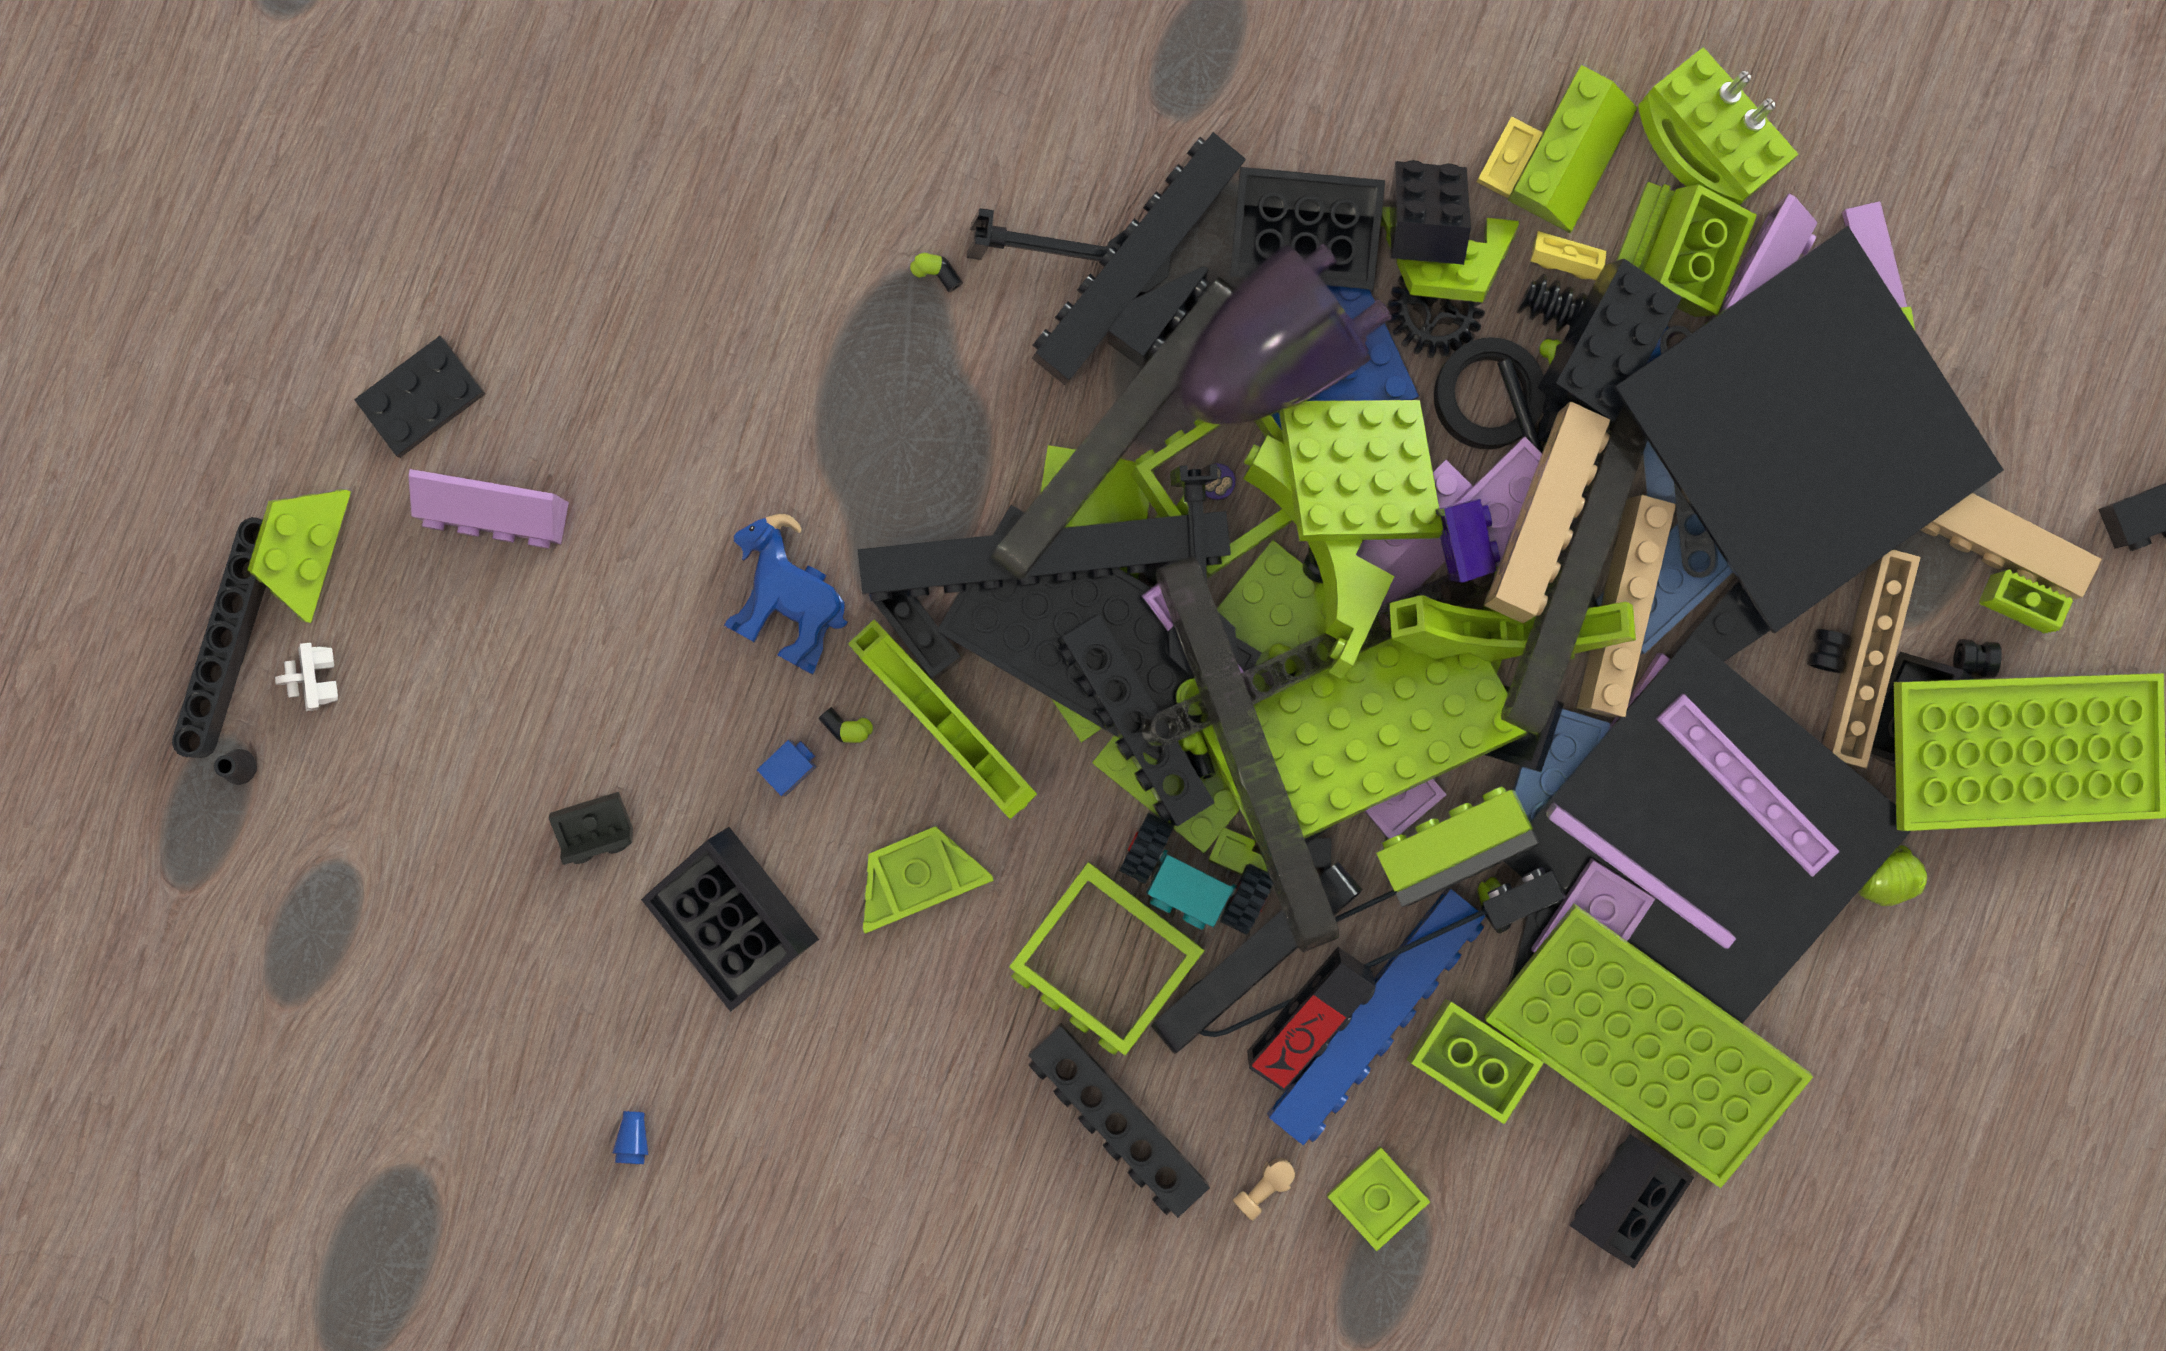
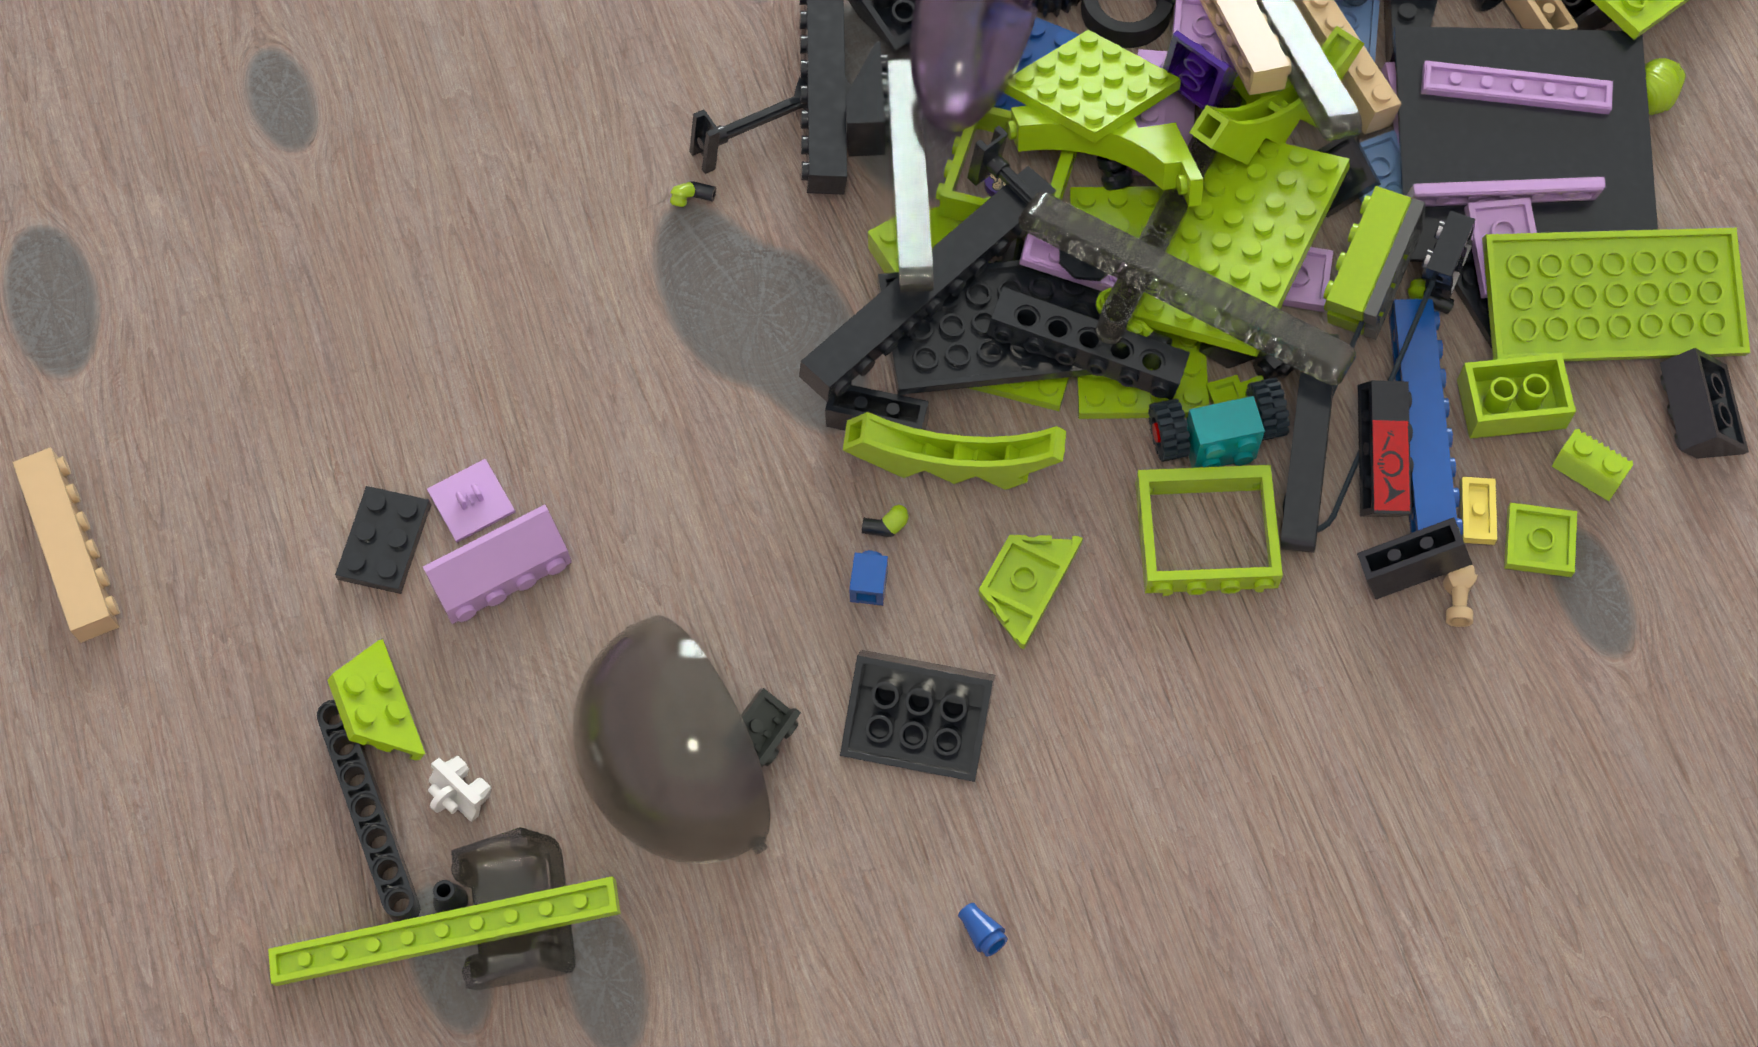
camera: 45 degrees left, 20 degrees down
blue animal [724,514,848,675] -> none
black brick [1028,1023,1210,1218] -> none
none -> tan brick [13,447,120,643]
none -> lime plate [268,876,621,986]
none -> lavender piece [427,459,515,543]
none -> clear smoke windscreen [451,827,576,990]
none -> clear smoke windscreen [573,615,770,864]
none -> black brick [1357,517,1472,599]
none -> light yellow plate [1460,477,1497,545]
none -> lime brick [1552,429,1634,501]

